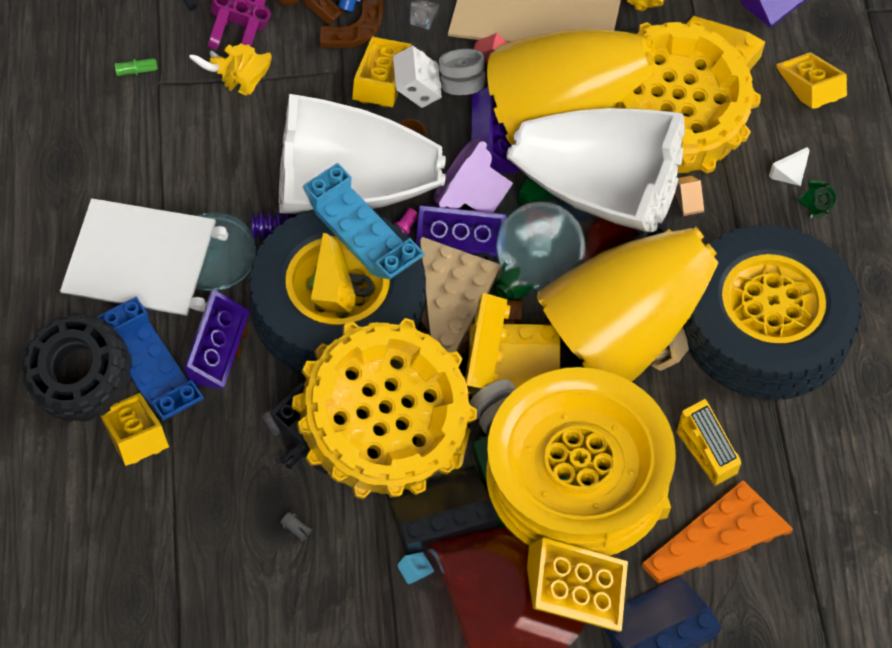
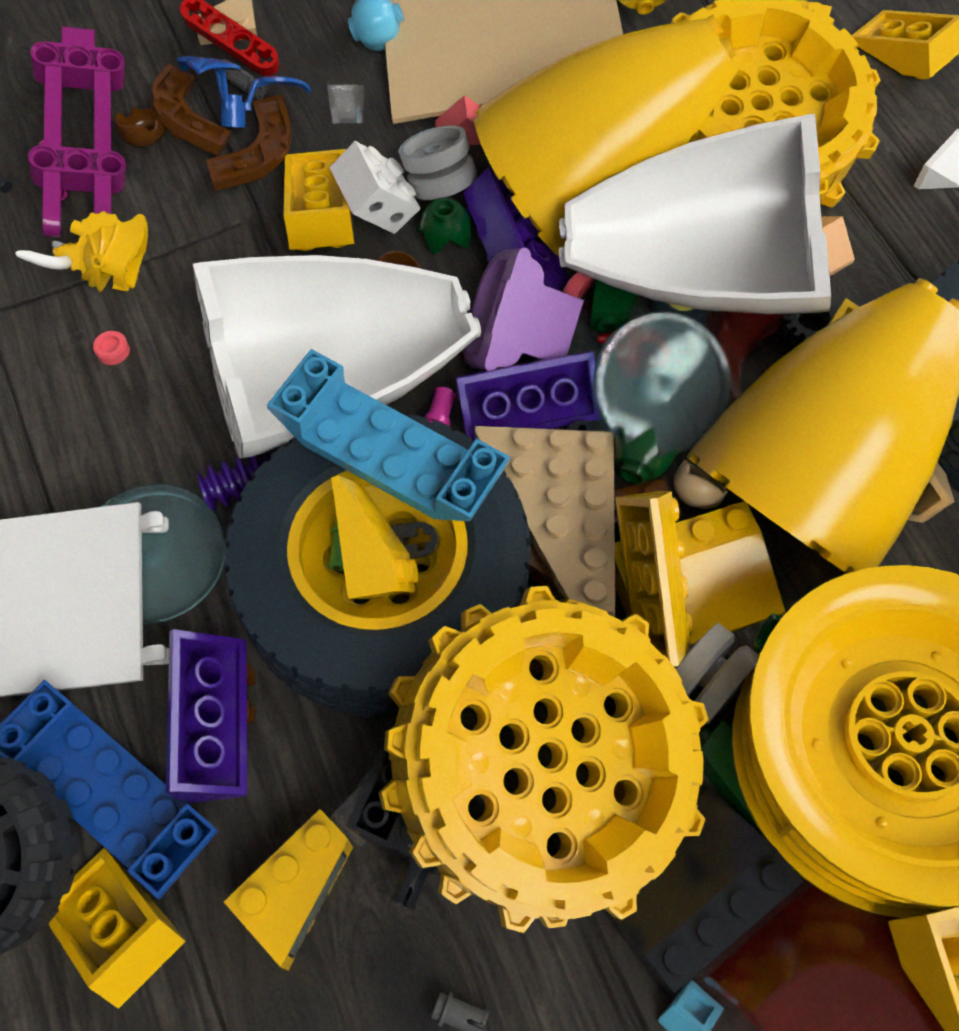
camera: 15 degrees left, 5 degrees up
none -> coral tile [93,331,130,365]
none -> yellow wedge [224,809,353,971]
none -> dark green piece [416,198,472,255]
none -> coral tile [563,272,594,299]
none -> tan hair [673,460,728,510]

